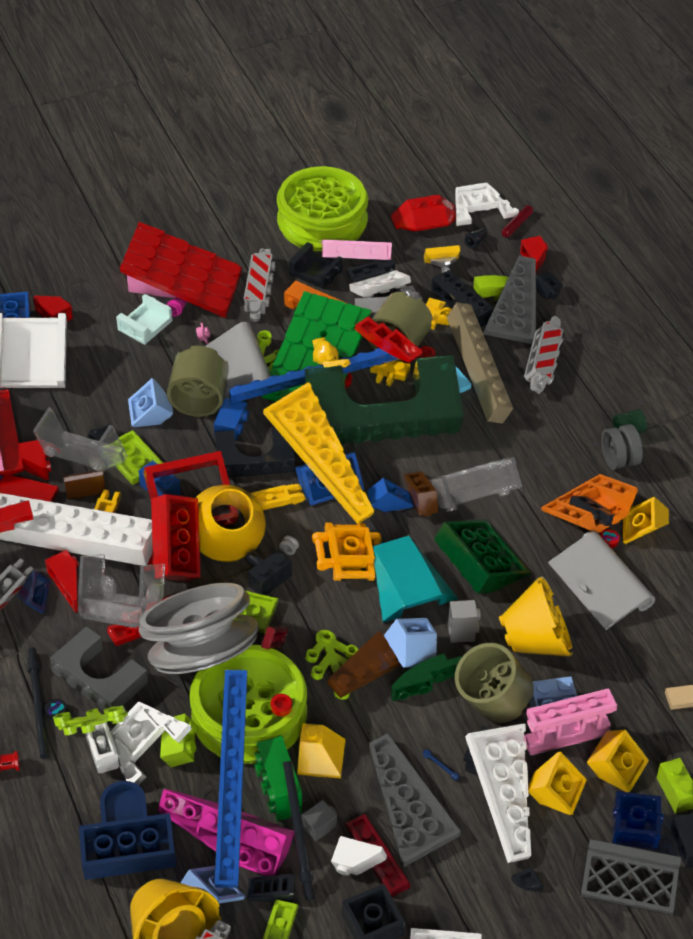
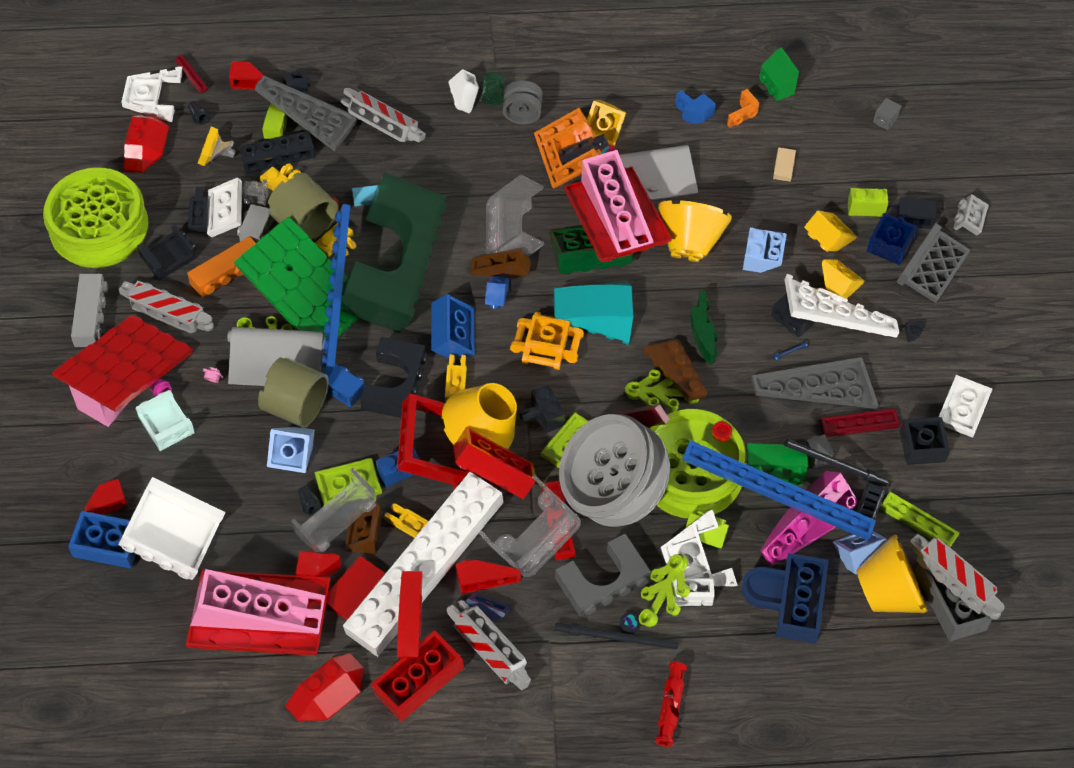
camera: 70 degrees left, 10 degrees up
yellow wing [263,382,374,524] -> none
light grey bush [279,535,299,555] -> none
yellow slope [297,723,345,779] -> none
yellow animal [313,337,351,367] -> none
bright pink fence [321,240,392,260] -> none
white slope [331,836,387,876] -> none
red slope [355,316,423,363] -> none
light blue slope [384,618,437,668] -> none
dark tan brick [447,302,513,423] -> none
light grey brick [448,600,481,643] -> none
olive brick [455,643,534,723] -> none
bright pink fence [524,688,617,755] -> none
none -> light grey brick [71,274,108,347]
none -> white slope [449,69,479,113]
none -> piece [564,150,672,262]

